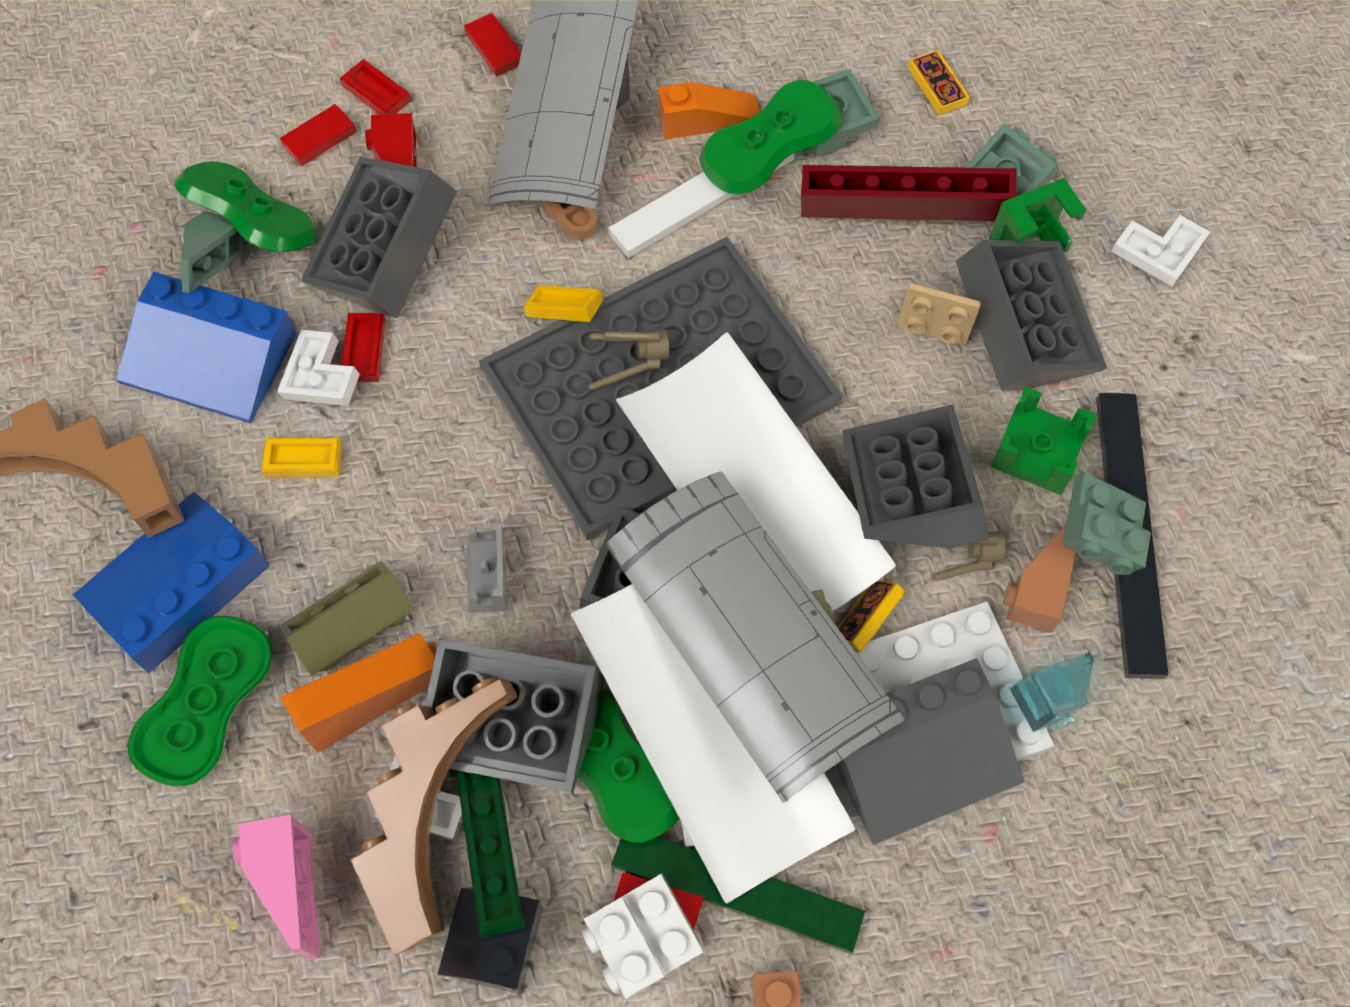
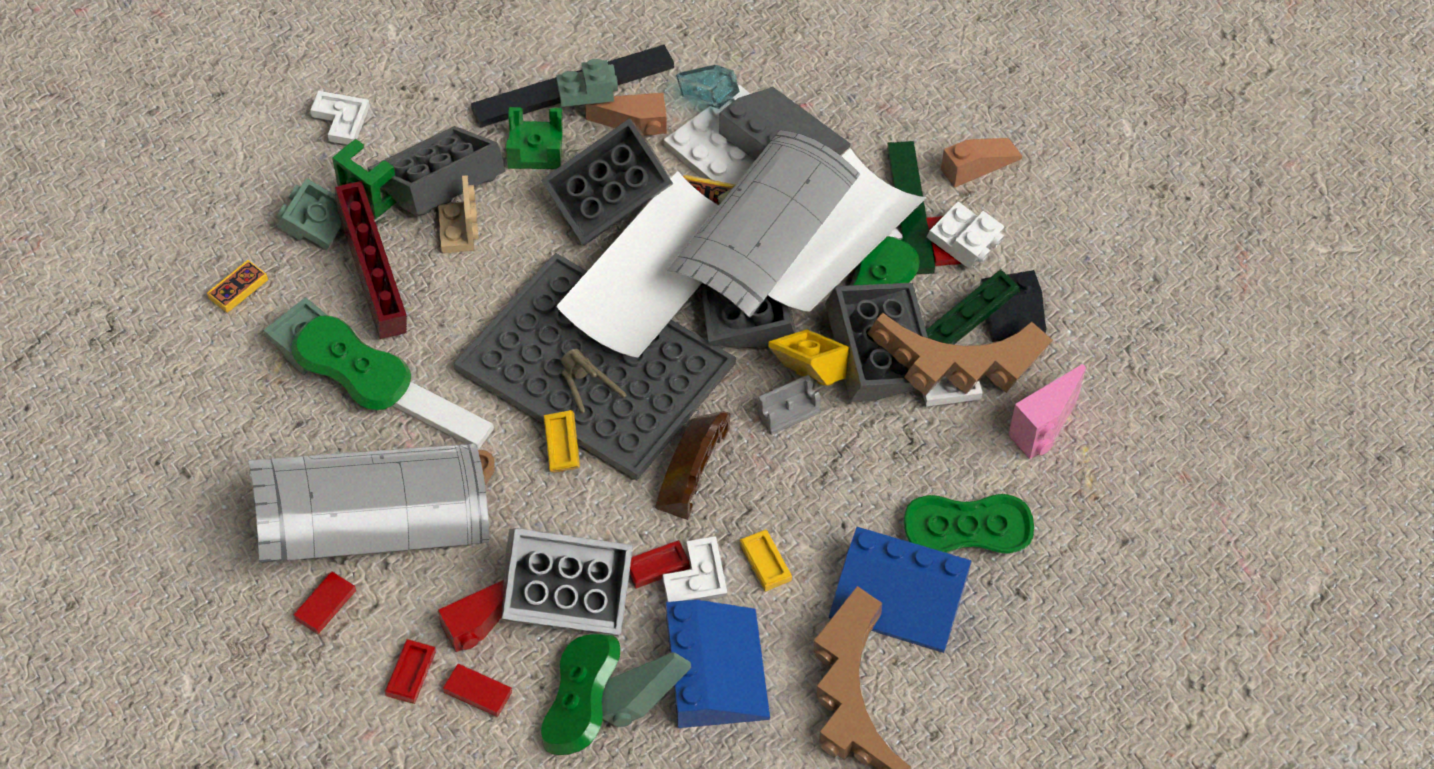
camera: 115 degrees left, 10 degrees down
olive brick [279,561,414,676] -> none
orange slope [280,633,437,753] -> none
orange slope [658,82,760,140] -> none
none -> reddish brown windscreen [655,411,730,520]
none -> yellow slope [768,329,849,386]

